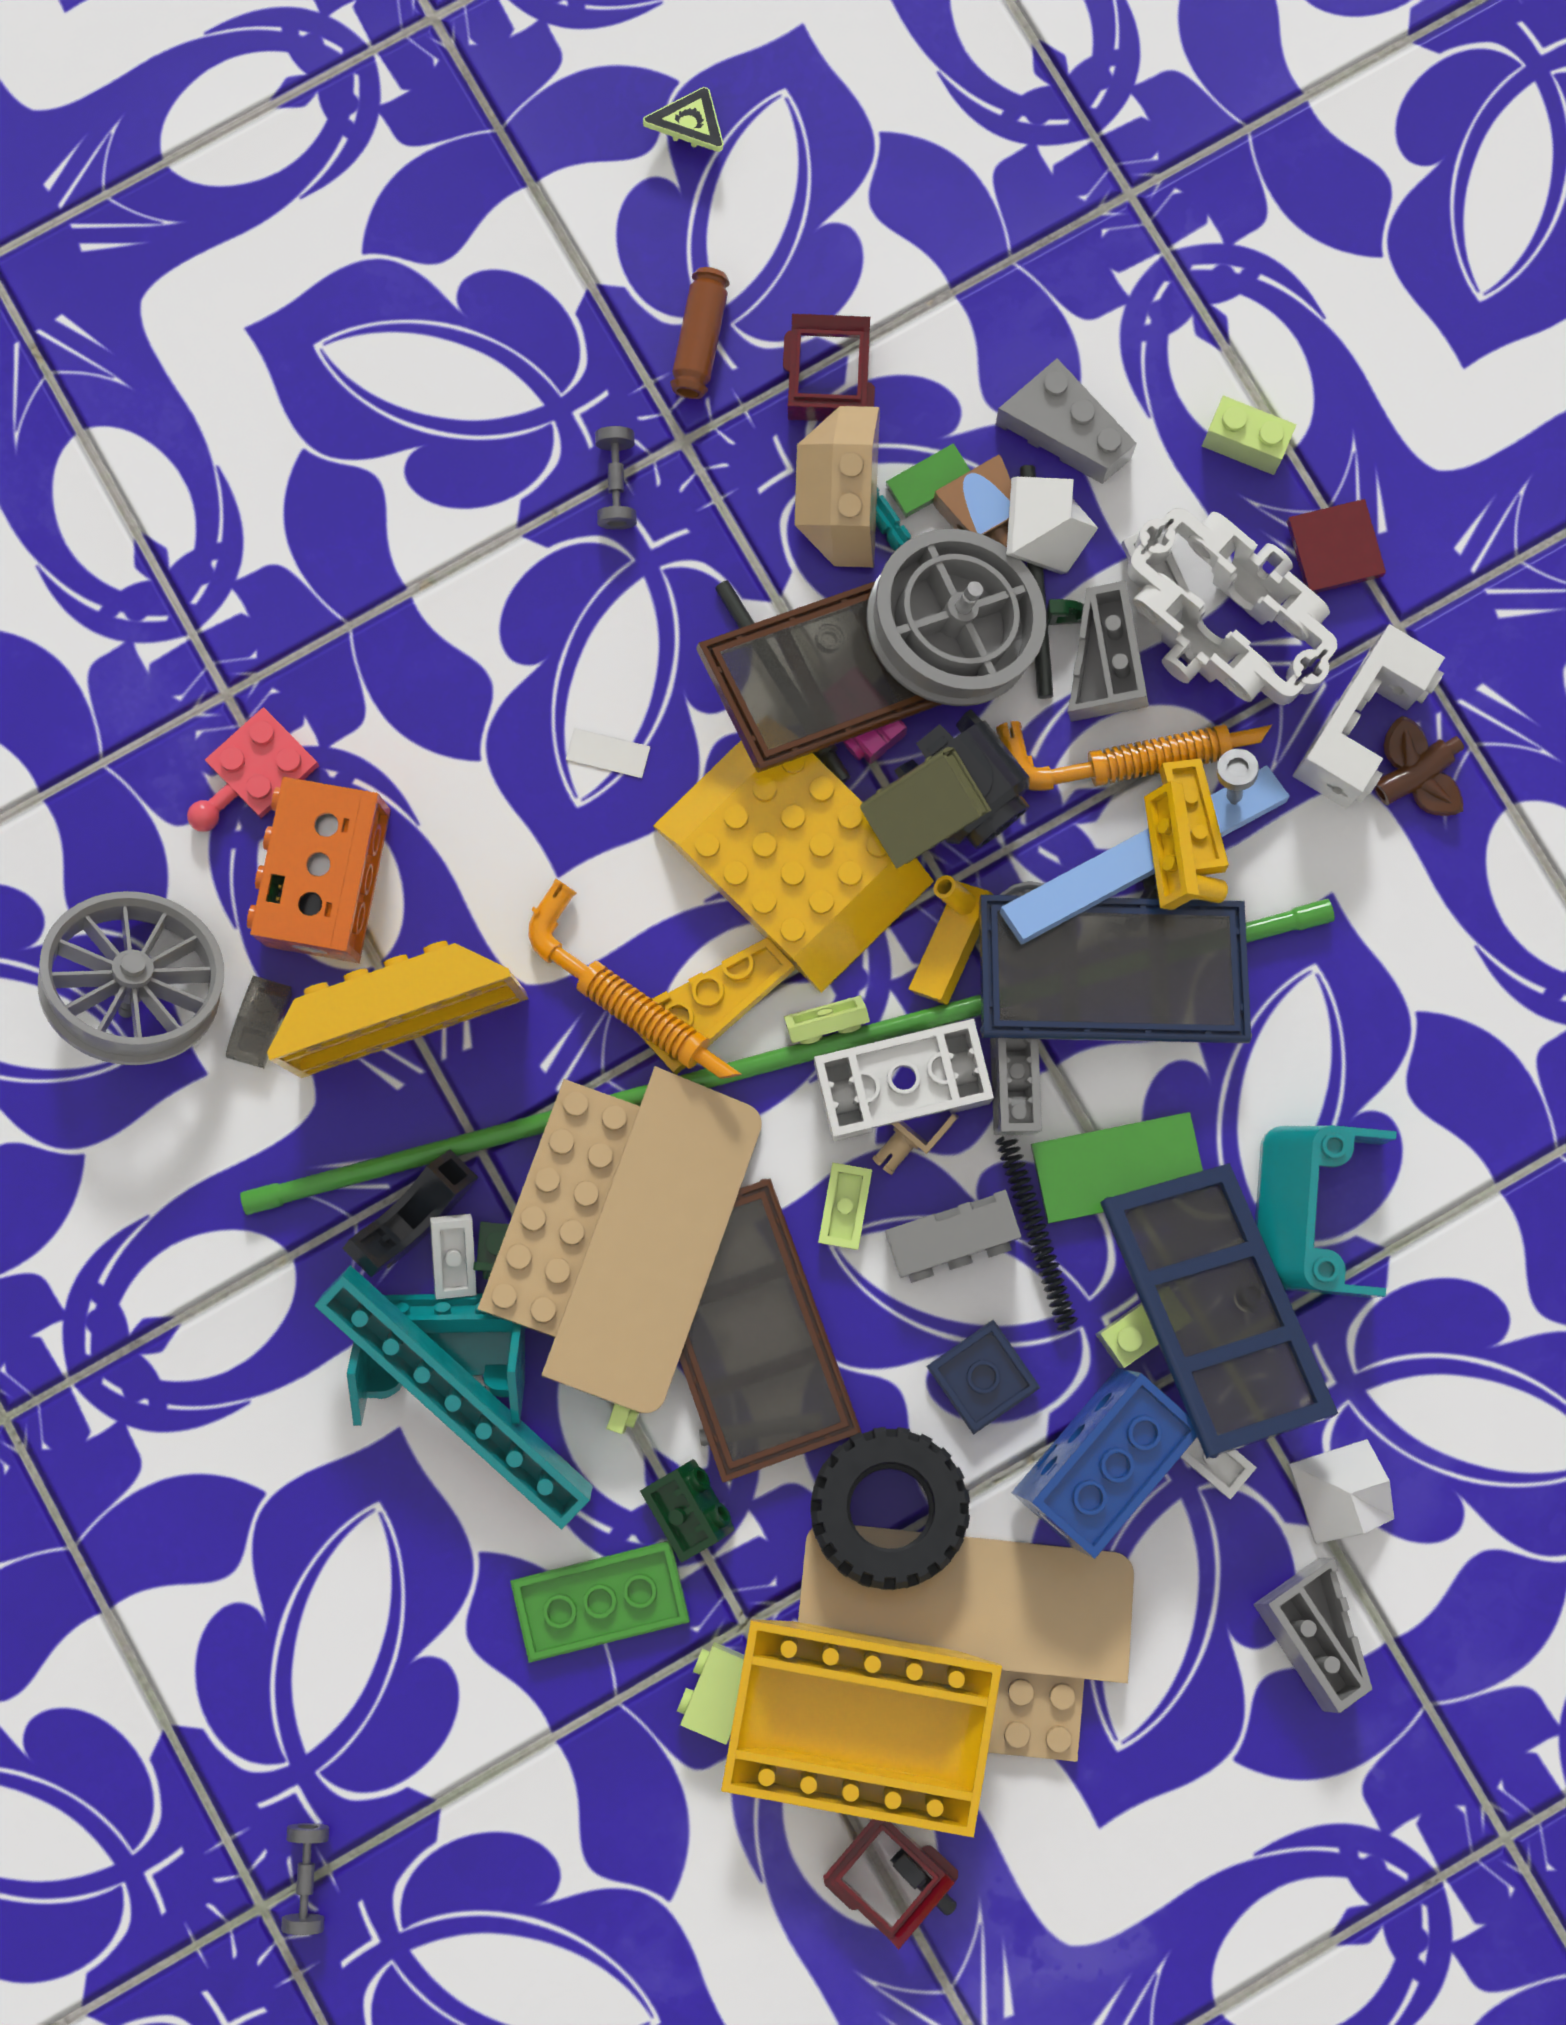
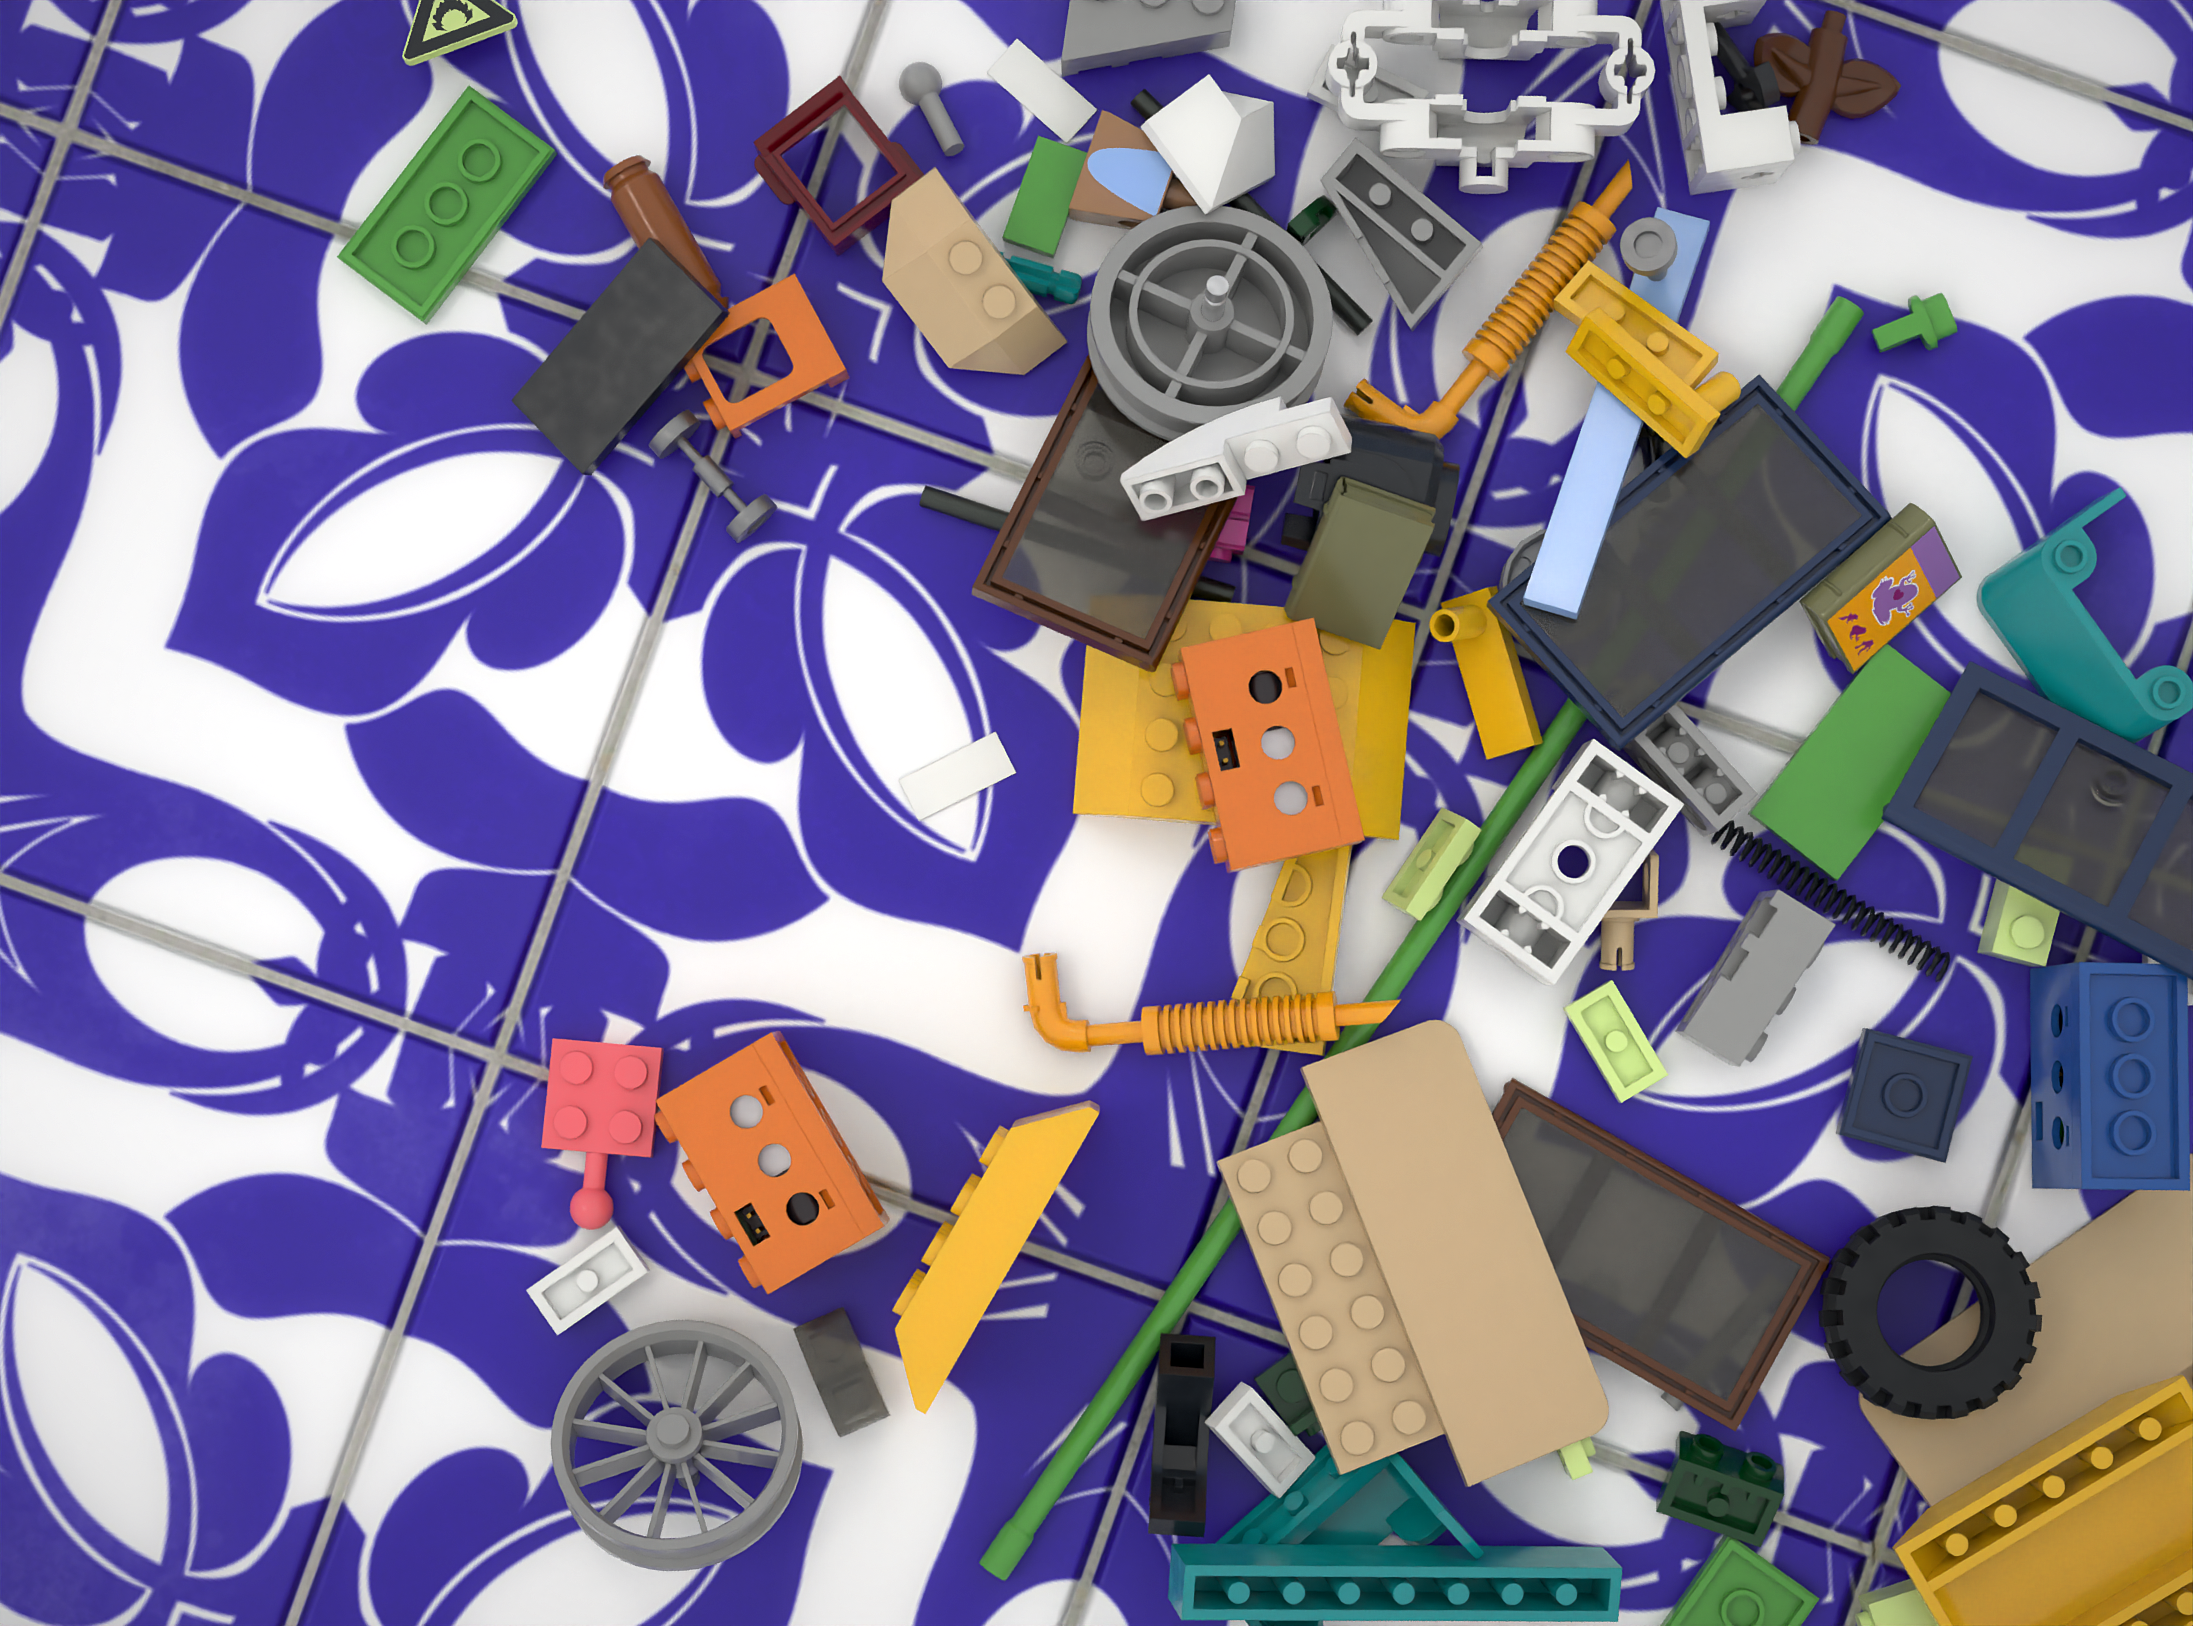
camera: 45 degrees left, 5 degrees up
none -> bright green tile [337,86,557,325]
none -> black tile [511,237,730,476]
none -> white plate [526,1226,650,1335]
none -> orange window [684,274,849,439]
none -> light grey bar [899,62,964,156]
none -> white sticker [987,39,1097,143]
none -> white slope [1120,396,1352,521]
none -> orange piece [1170,618,1365,873]
none -> black bar [1714,22,1780,112]
none -> piece [1799,503,1962,674]
none -> bright green piece [1871,293,1957,353]

